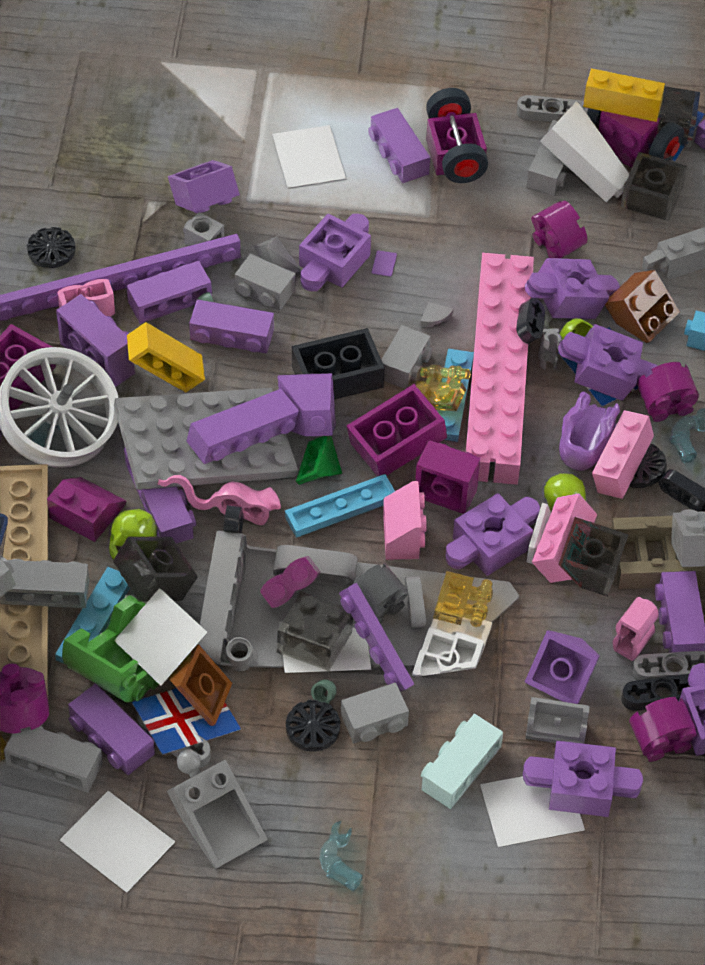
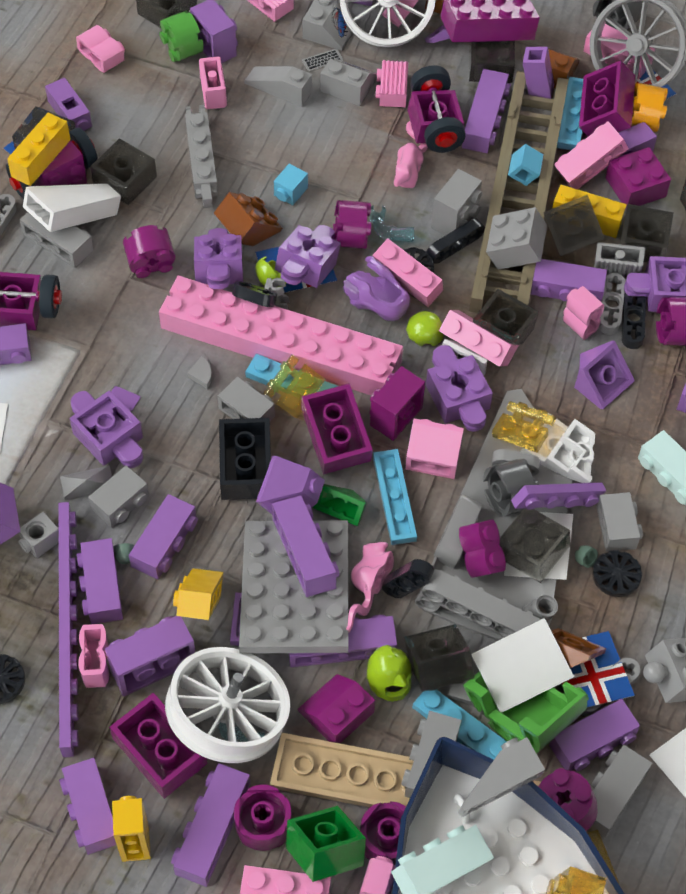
camera: 75 degrees left, 5 degrees up
light grey hinge [525,697,590,744] -> none

